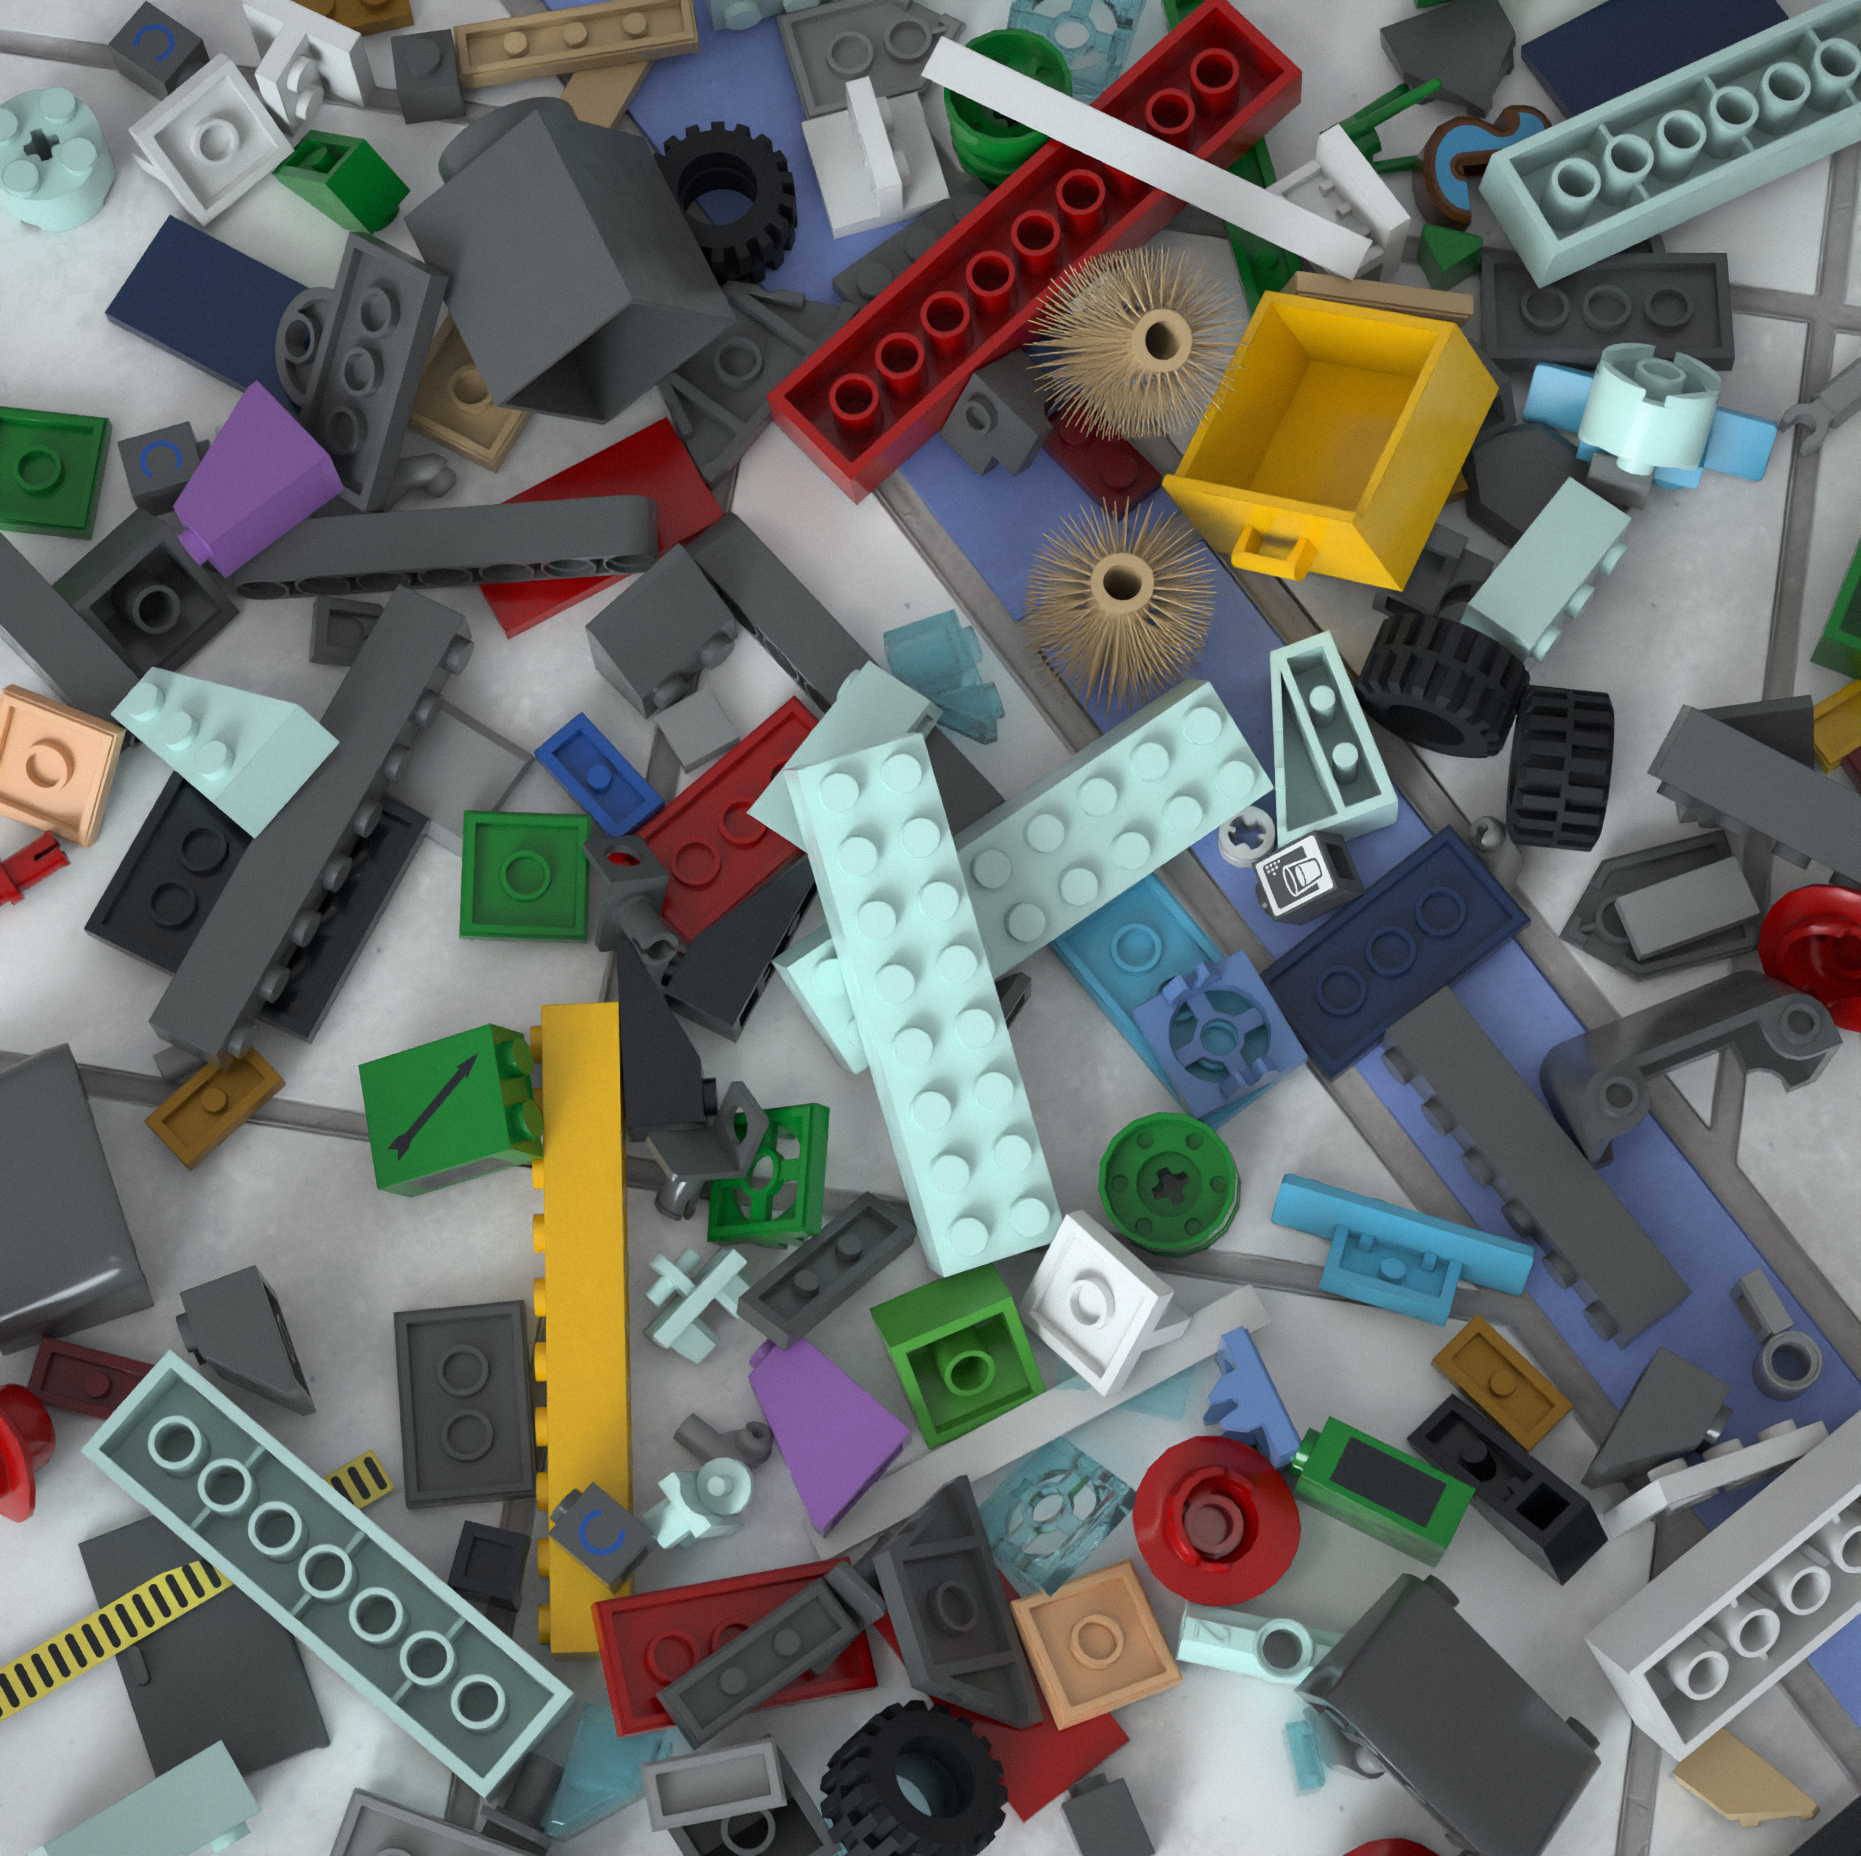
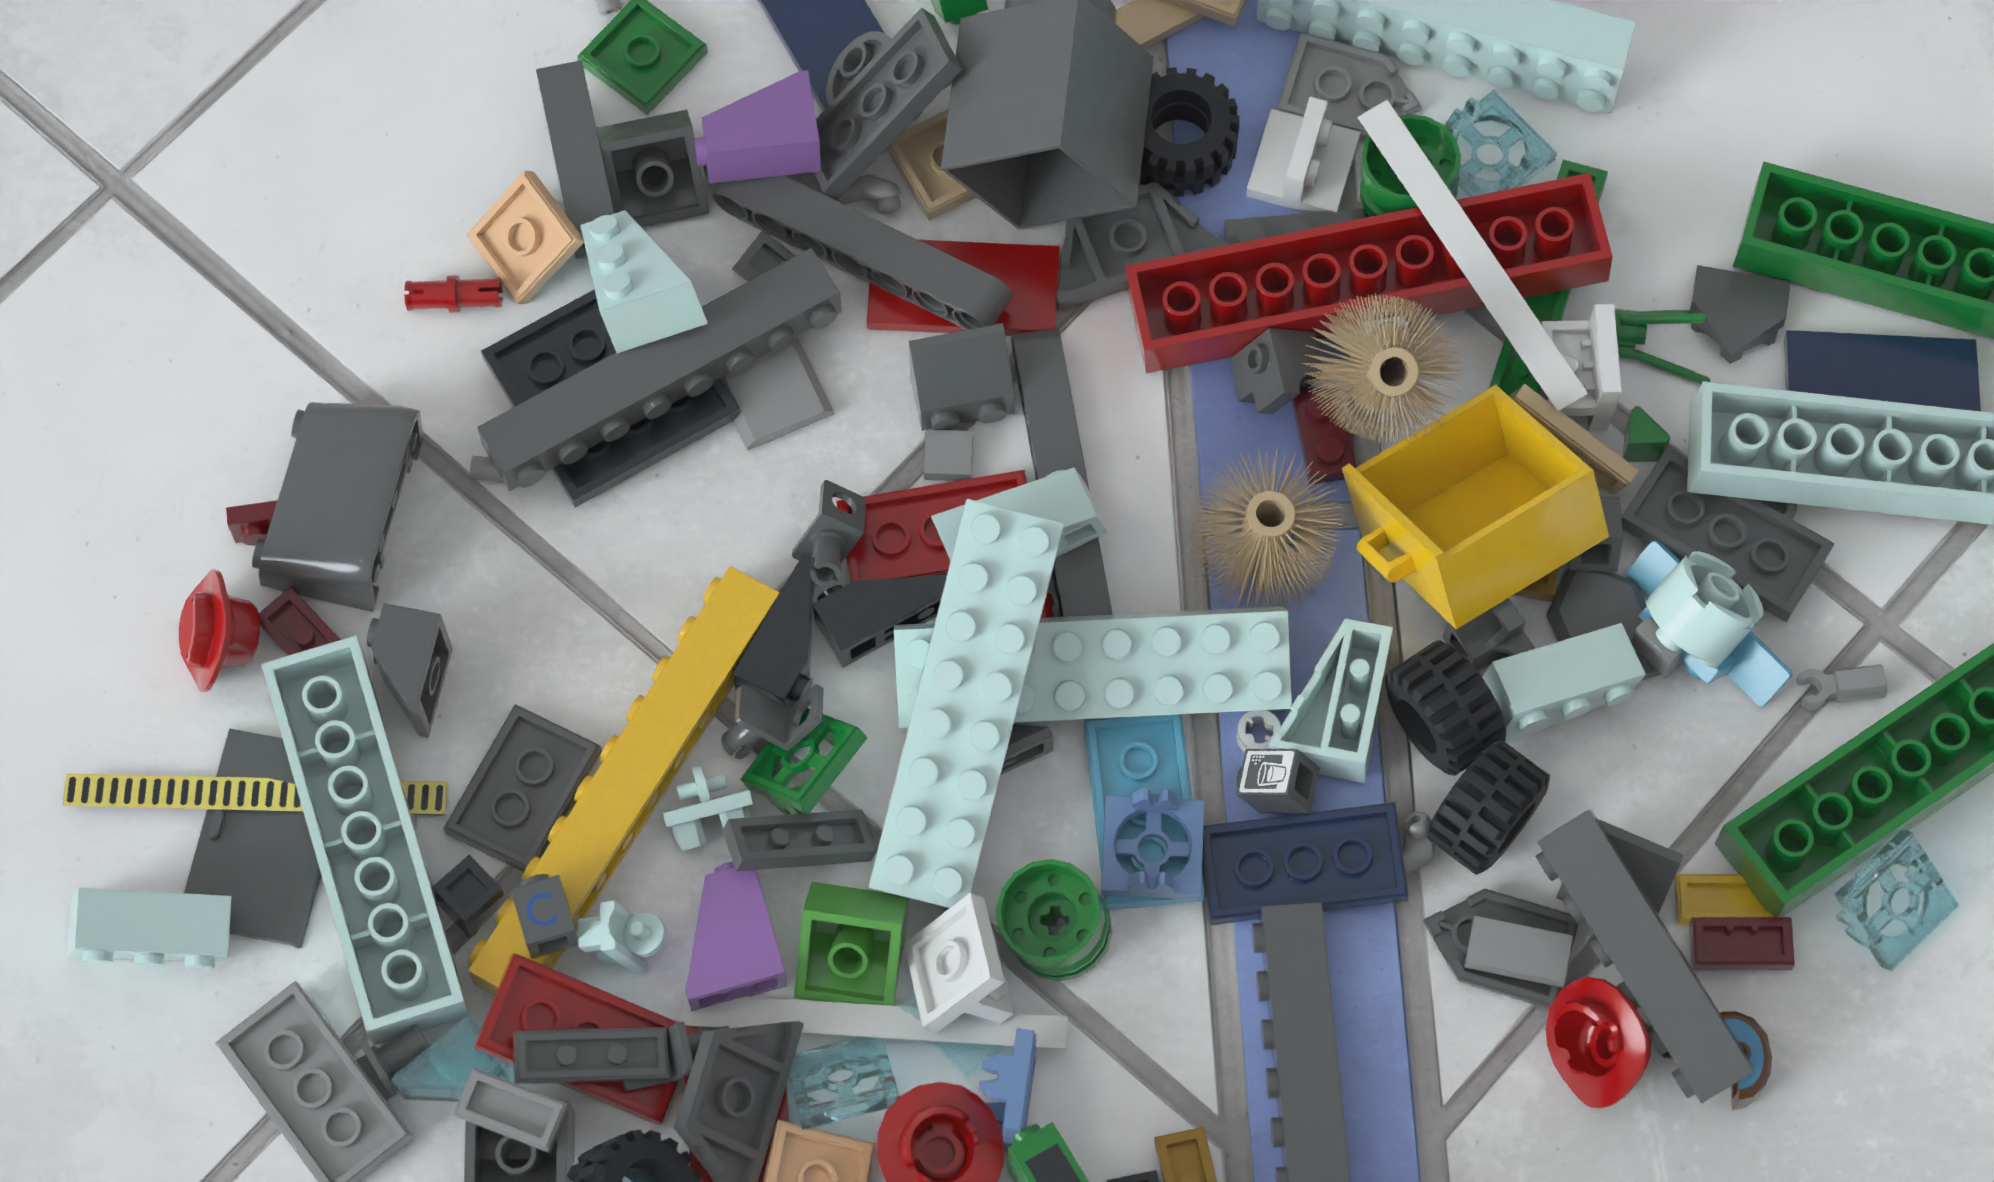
camera: 30 degrees right, 5 degrees down
dark grey brick [117,421,211,516] -> none
pearl gold plate [144,1046,286,1172] -> none
green brick [358,1023,544,1198] -> none
green tile [459,810,591,944] -> none
blue plate [534,712,665,838] -> none
light grey arm [673,1413,774,1469] -> none
clear light blue slope [883,609,1005,745] -> none
medium azure bracket [1271,1173,1536,1327] -> none
reddish brown animal [1412,105,1552,232] -> none
dark grey windscreen [1539,970,1843,1170] -> none

